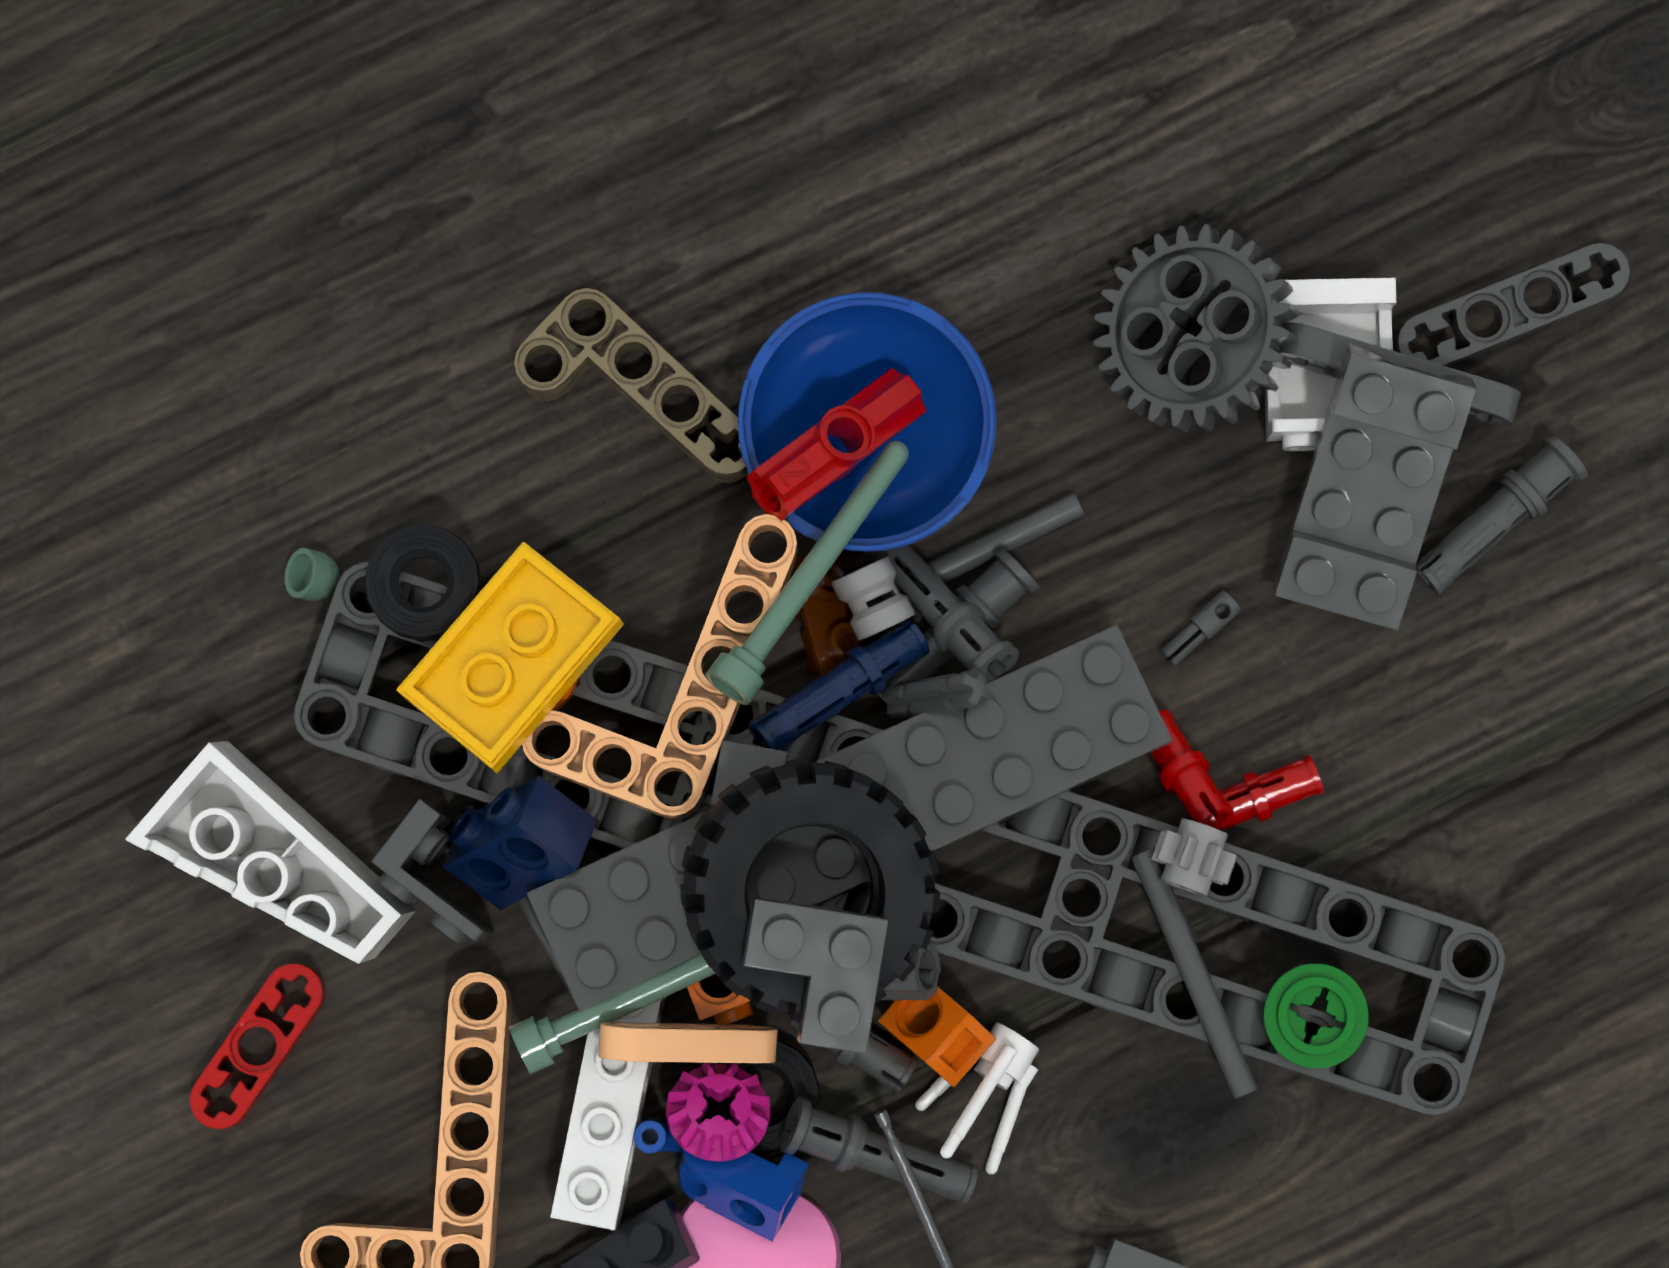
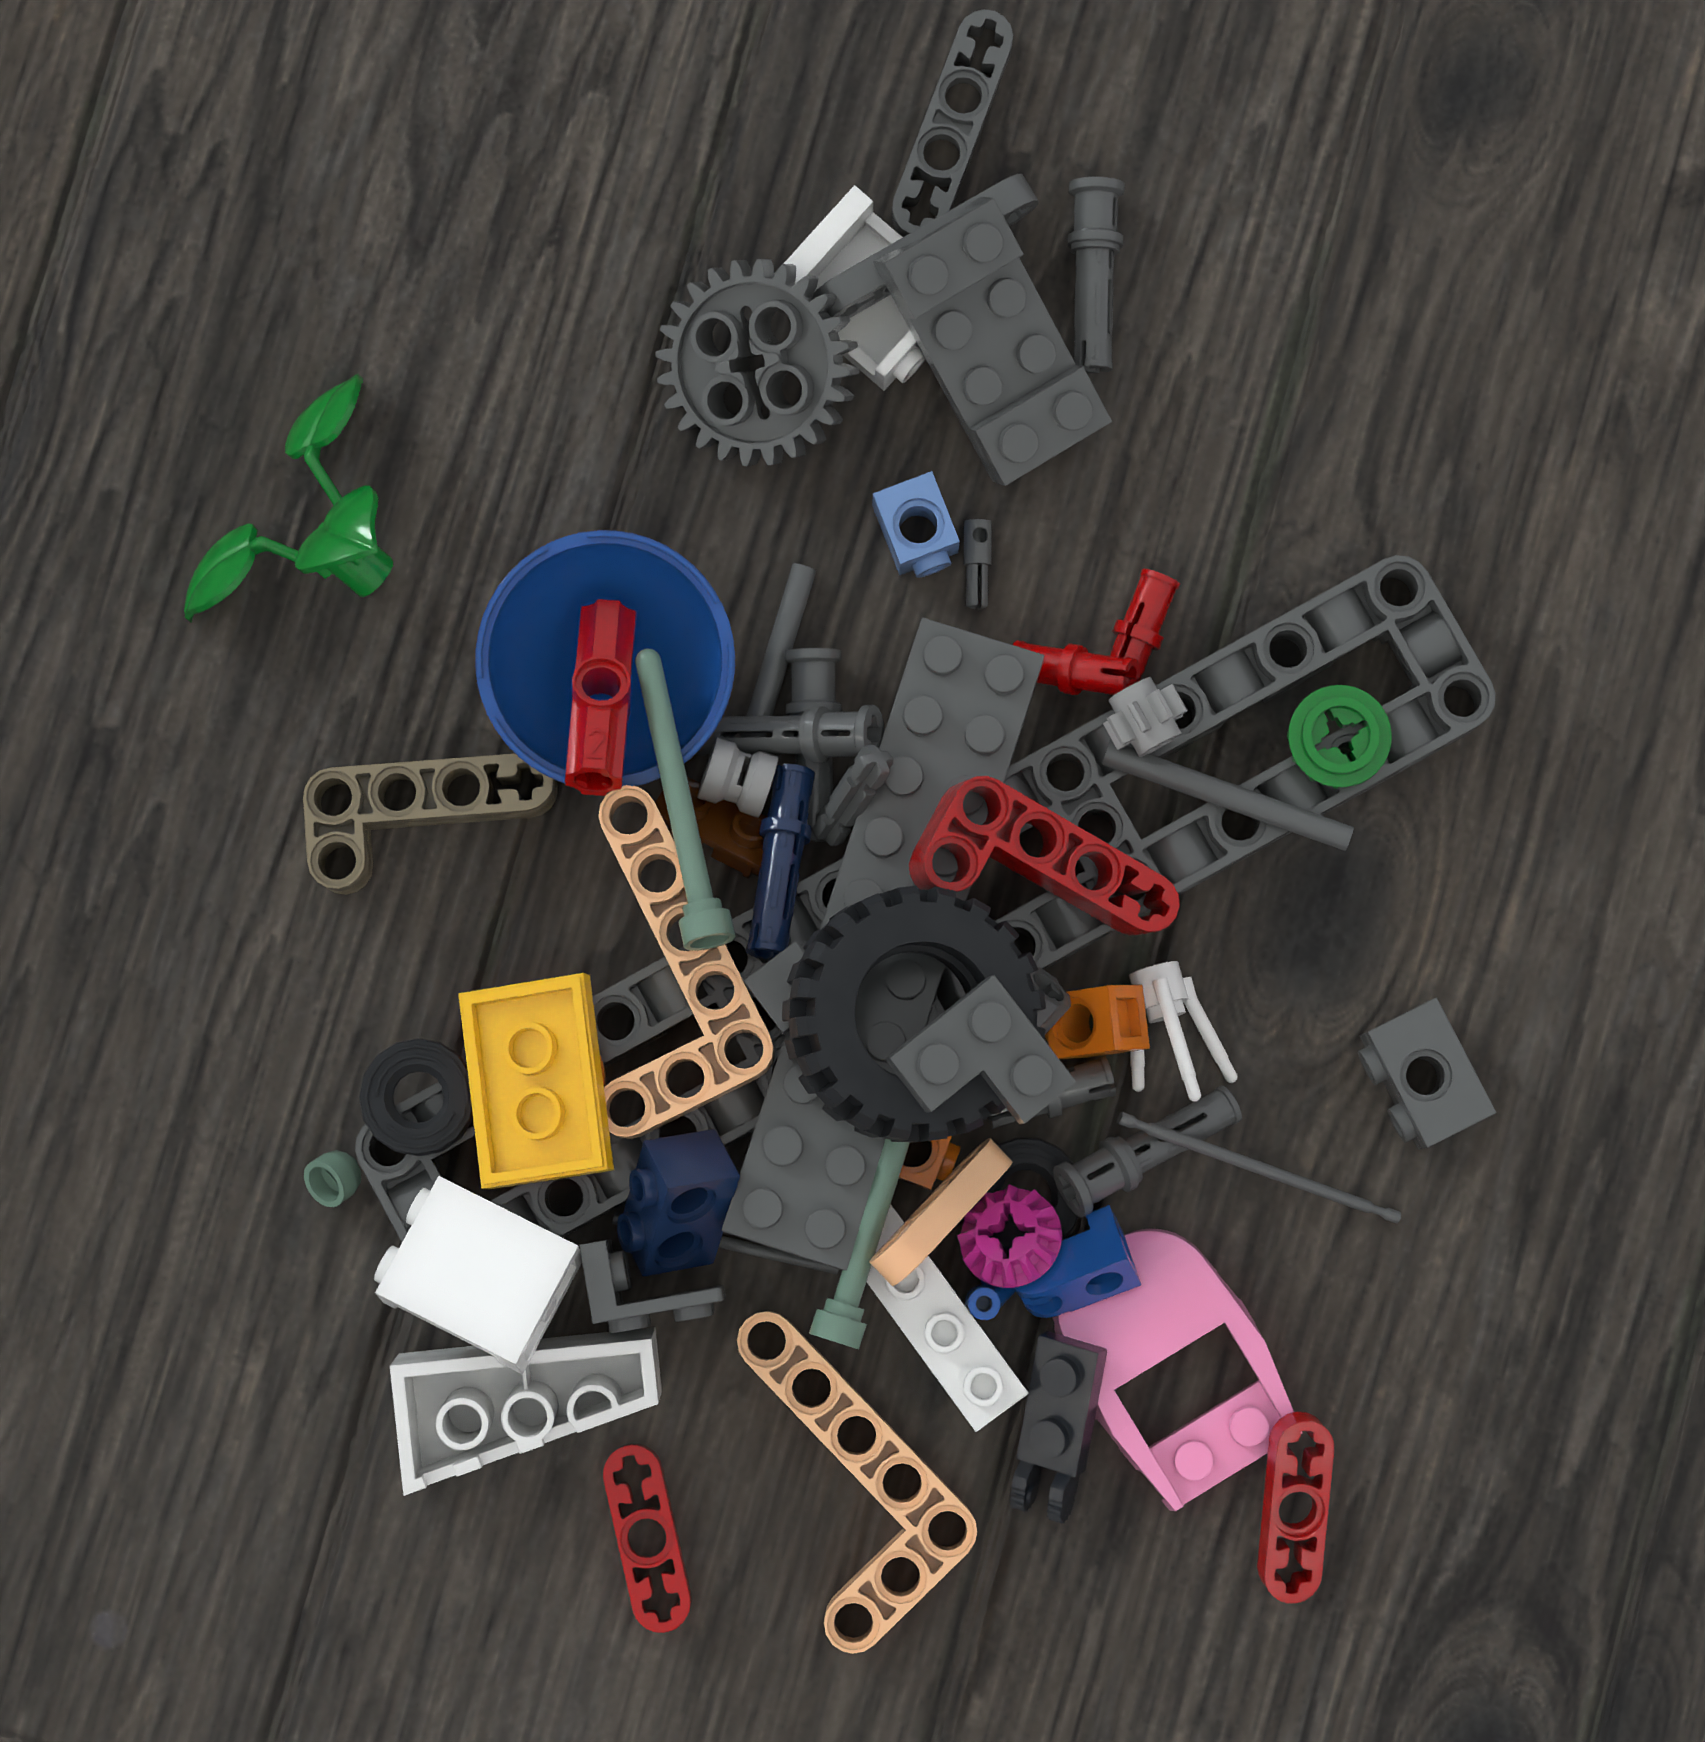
camera: 50 degrees left, 0 degrees up
none -> green plant [184,374,393,623]
none -> white panel [374,1176,582,1374]
none -> medium blue brick [872,471,960,578]
none -> red beam [909,776,1180,936]

